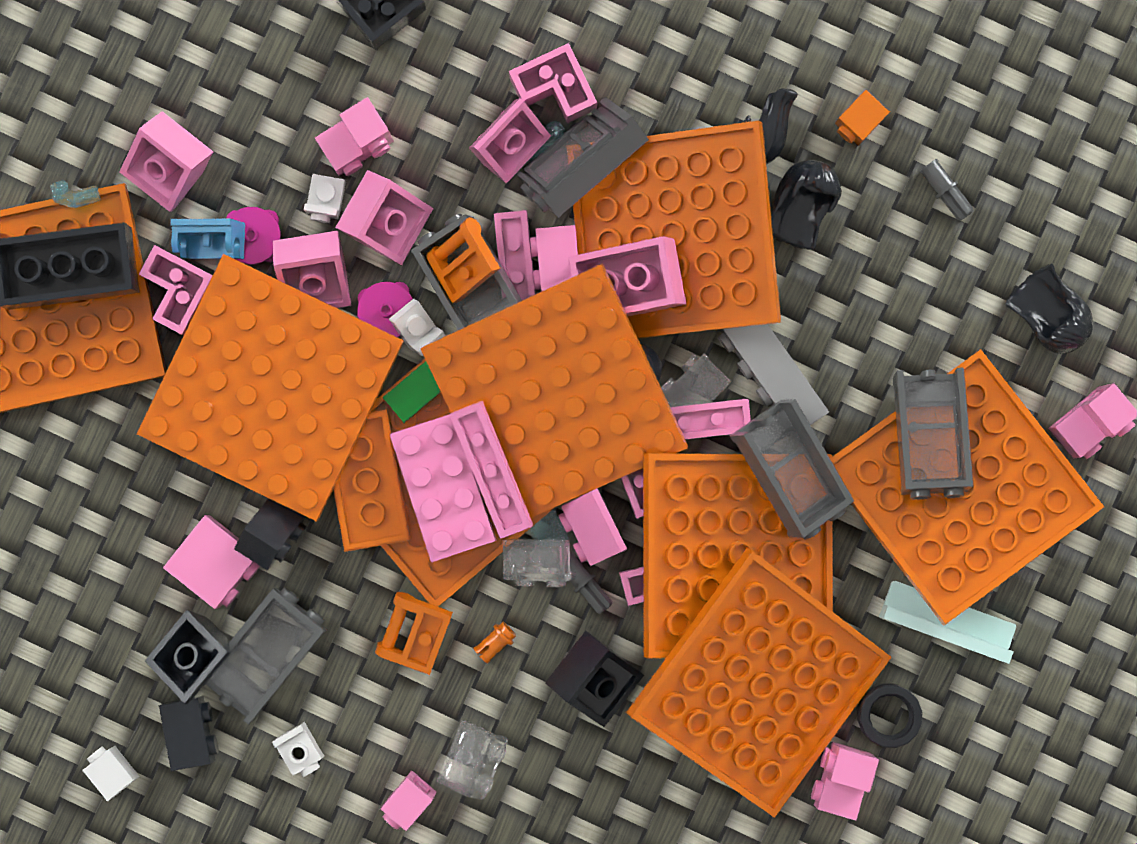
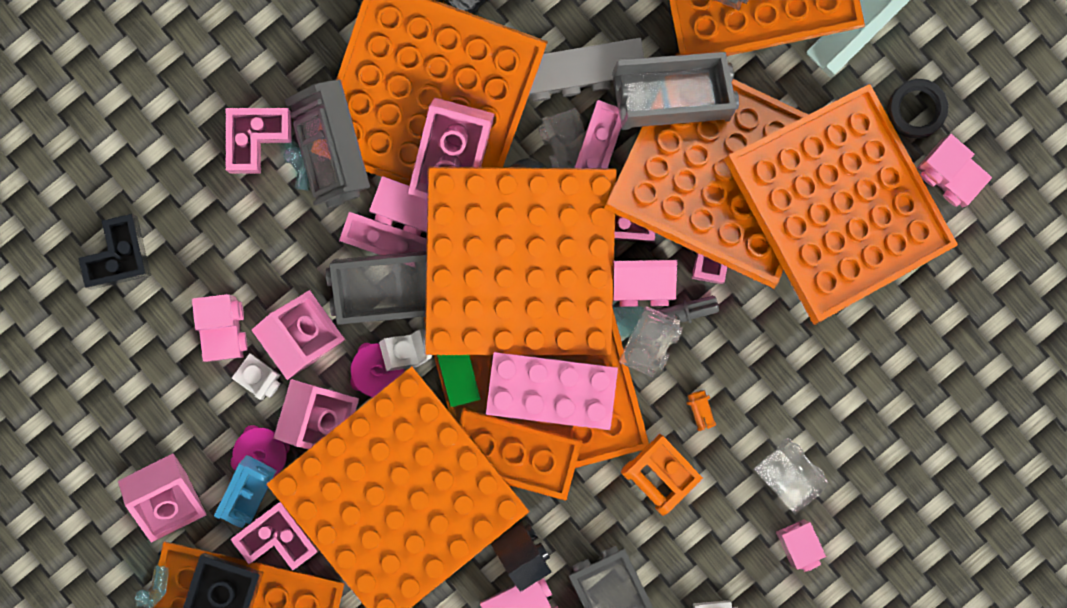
camera: 65 degrees left, 0 degrees up
orange plate [426,218,500,304] -> none
bright pink plate [449,401,533,539] -> none
bright pink slope [469,98,551,183] -> none
black slope [545,631,644,727] -> none

